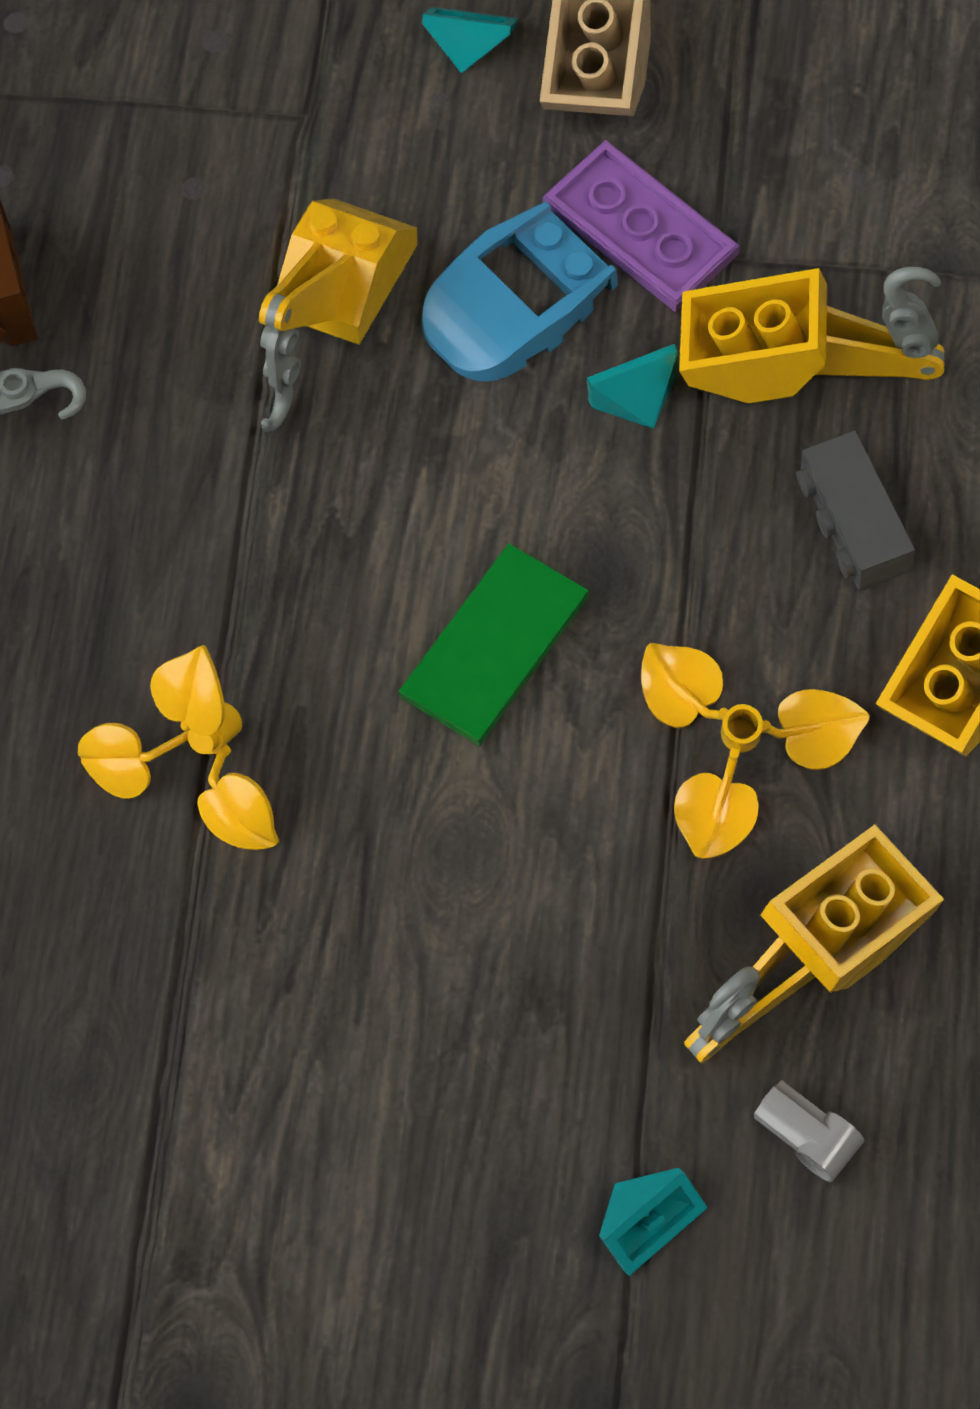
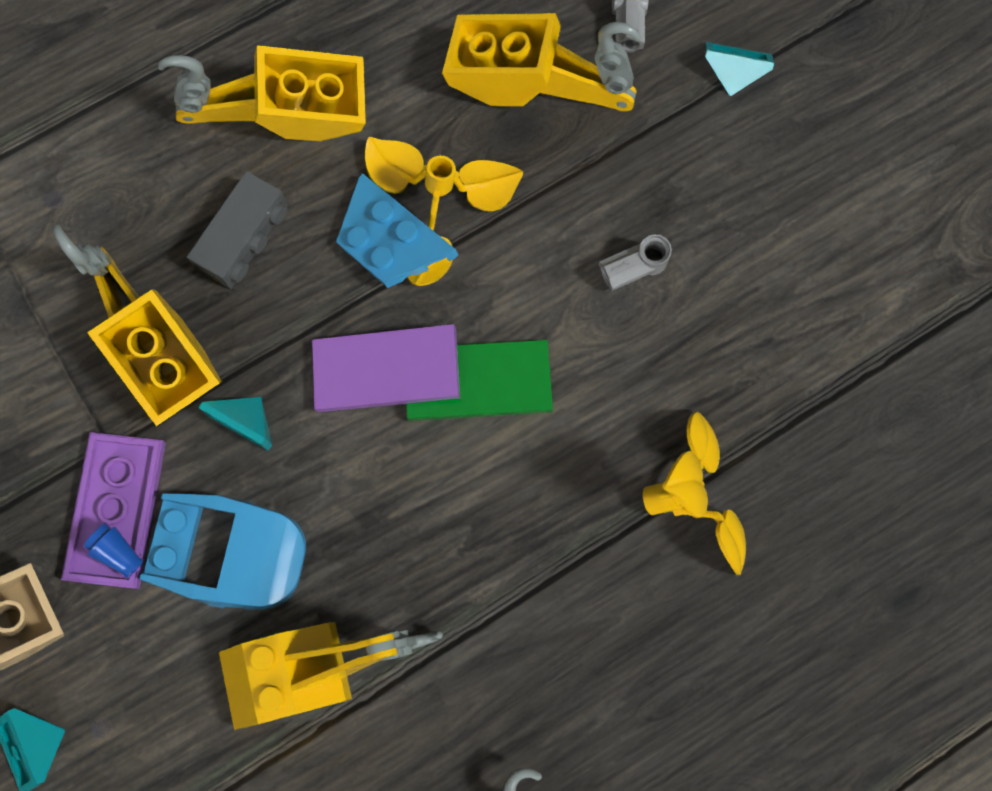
camera: 140 degrees left, 10 degrees up
none -> blue cone [83,523,144,579]
none -> medium lavender tile [312,324,460,412]
none -> dark azure wing [336,173,459,288]
none -> light grey piece [599,234,672,291]

